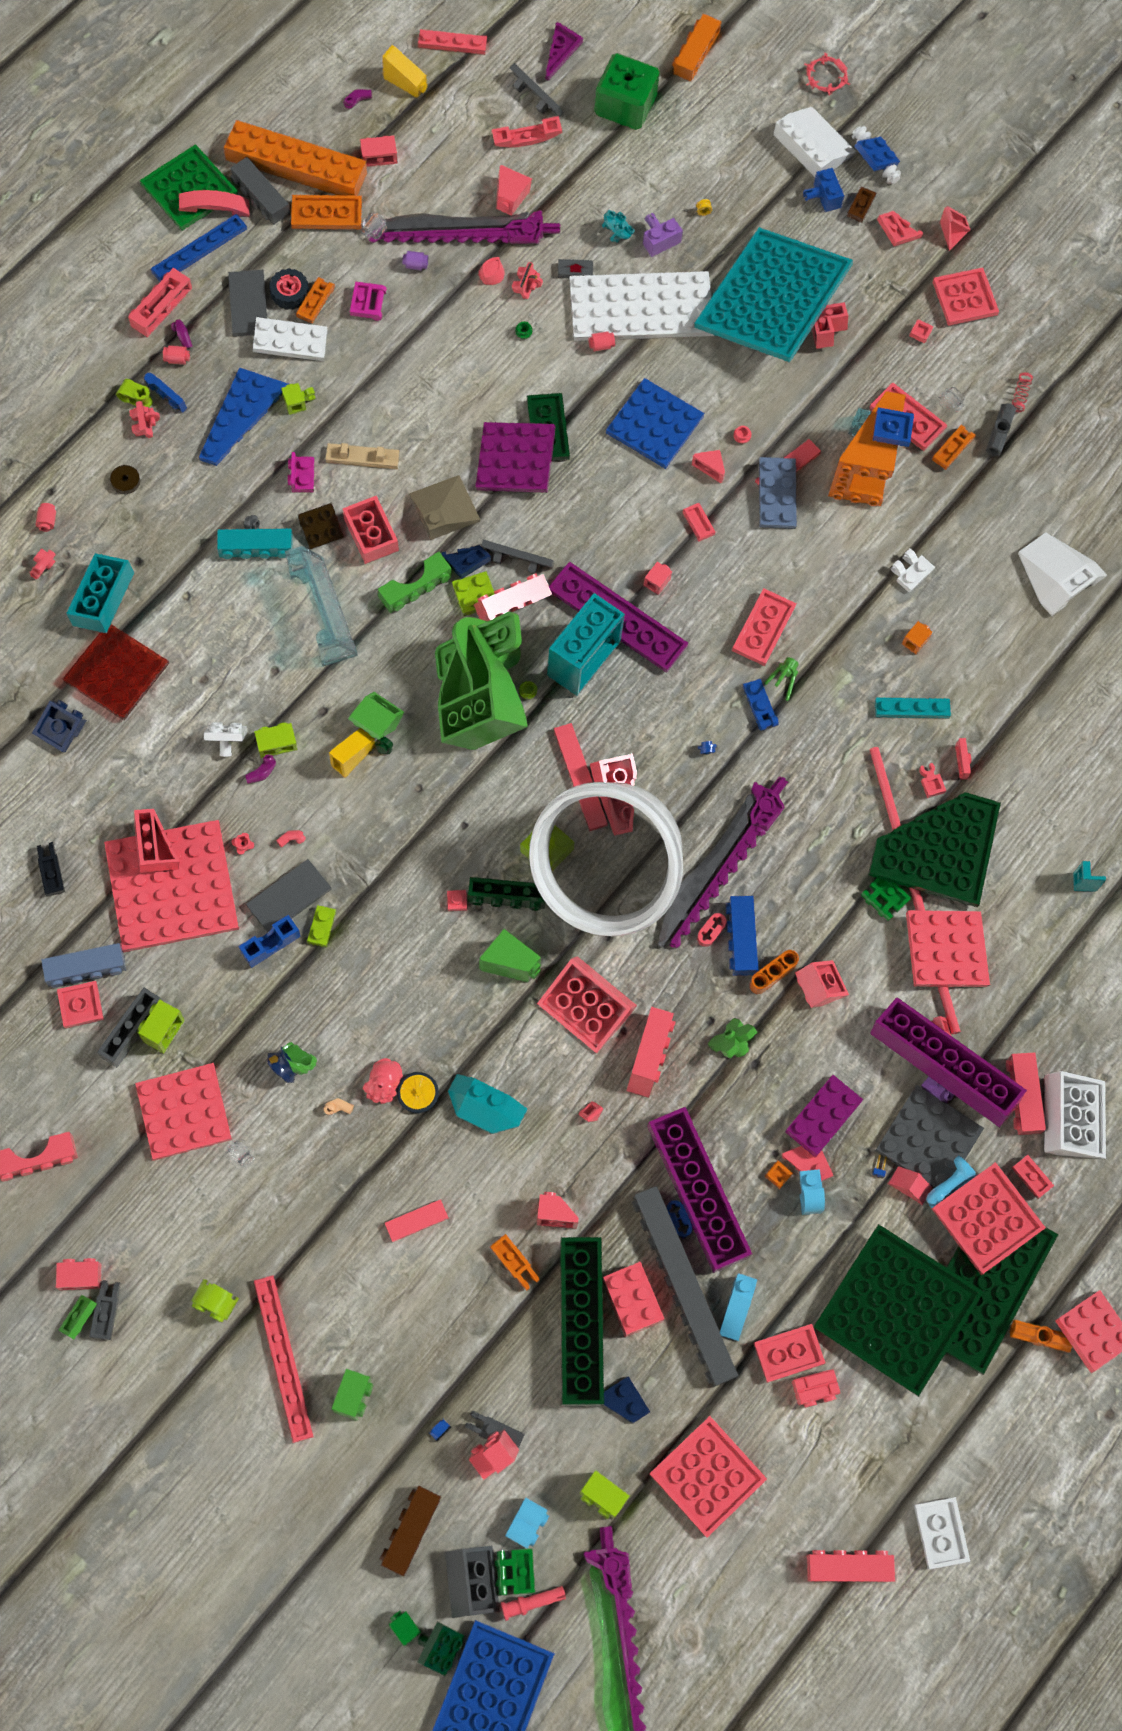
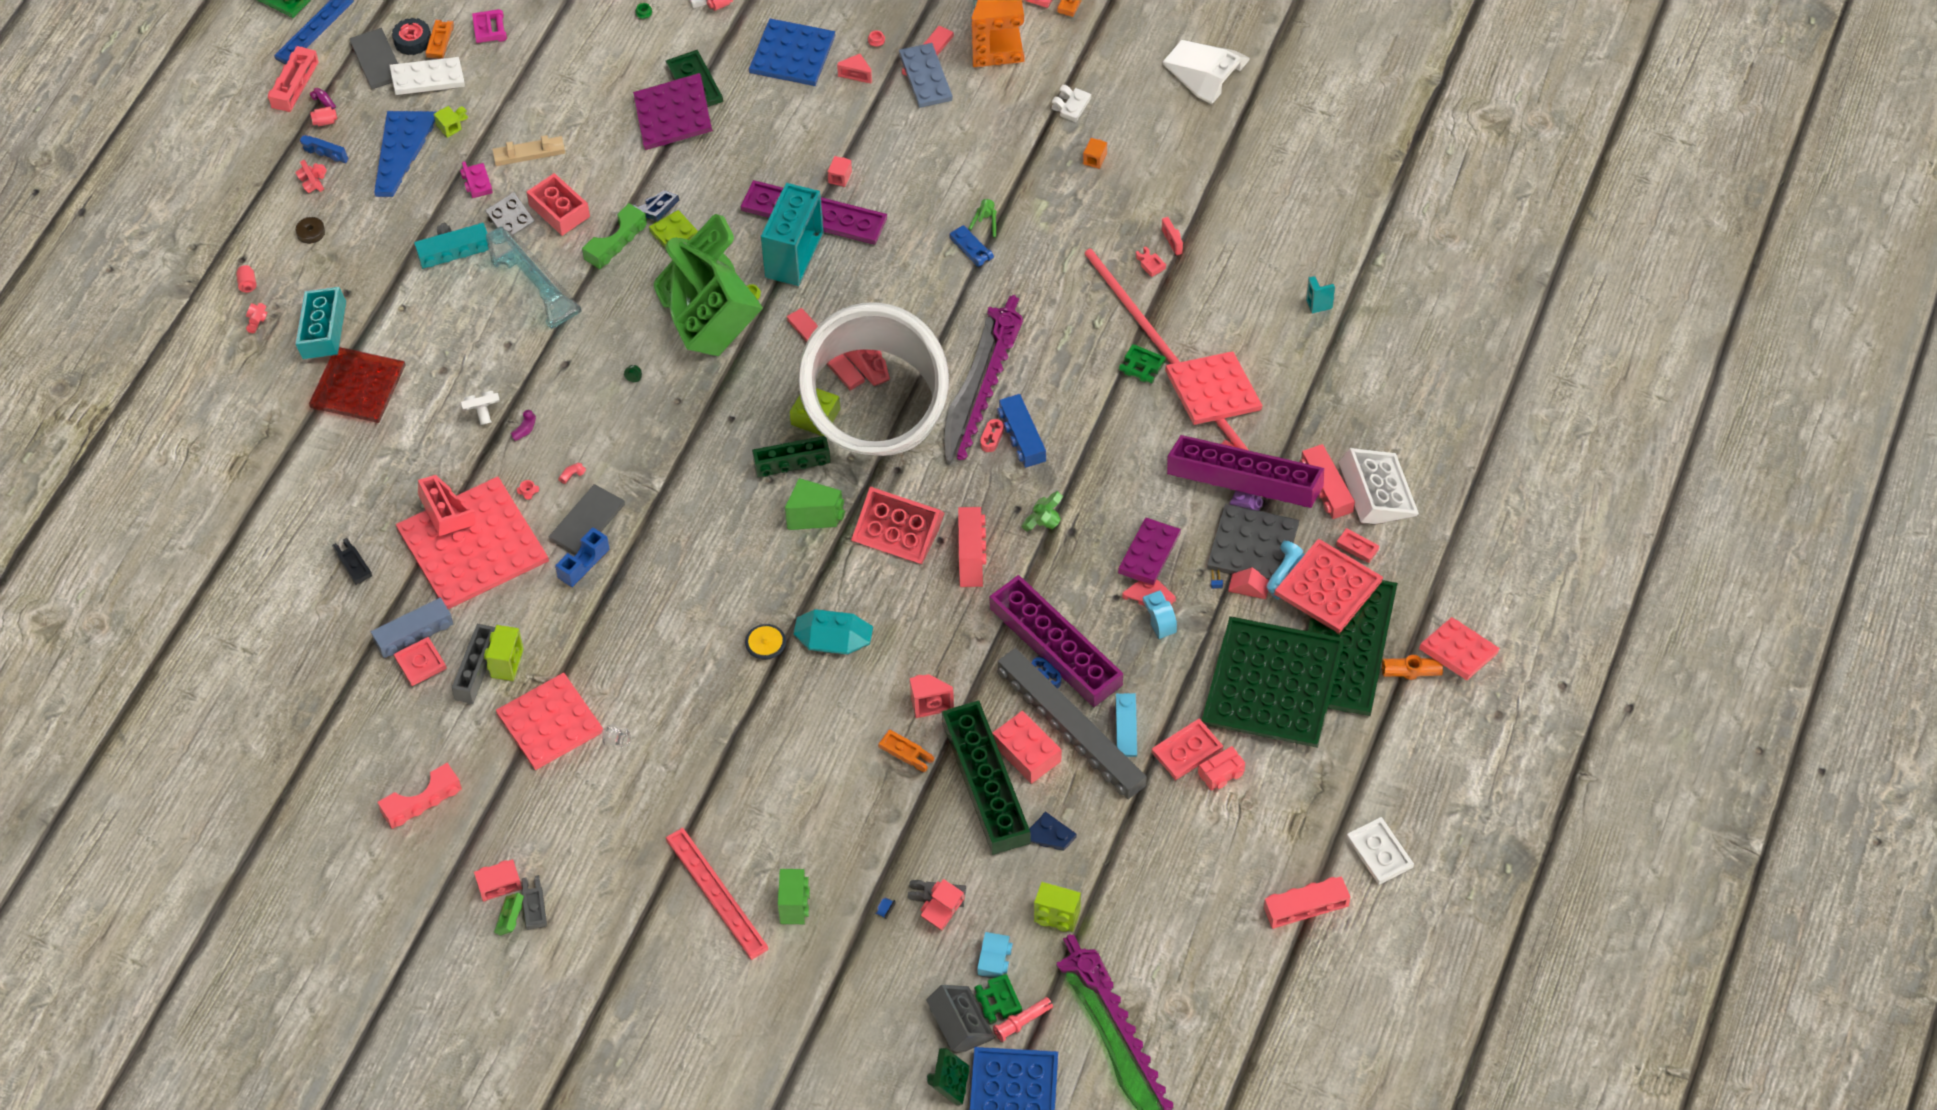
camera: 10 degrees left, 15 degrees down
dark blue plate [32,700,87,753] -> none
lime piece [116,379,153,408] -> none
lime brick [191,1279,239,1322] -> none
lime brick [254,722,298,758] -> none
piece [267,1042,317,1083] -> none
lime plate [307,905,336,947] -> none
light nougat arm [324,1098,354,1115] -> none
yellow slope [329,728,375,778] -> none
bright green slope [348,692,404,740] -> none
coral hair [363,1058,403,1104] -> none
reddish brown brick [379,1485,442,1577] -> none
coral tile [385,1199,449,1243] -> none
green brick [389,1611,422,1646] -> none
dark tan slope [409,475,480,540] -> none
coral plate [447,890,467,911] -> none
wedge [474,573,552,621] -> none
dark grey hinge [481,539,555,574] -> none
coral slope [578,1101,603,1122] -> none
coral plate [649,1416,767,1538] -> none
coral tile [683,503,715,541] -> none
blue plate [698,741,717,754] -> none
coral plate [732,588,797,666] -> none
orange beam [749,950,799,994] -> none
orange tile [765,1161,793,1189] -> none
coral slope [795,960,849,1008] -> none
dark green plate [868,792,1001,908] -> none
teal plate [875,697,951,719] -> none

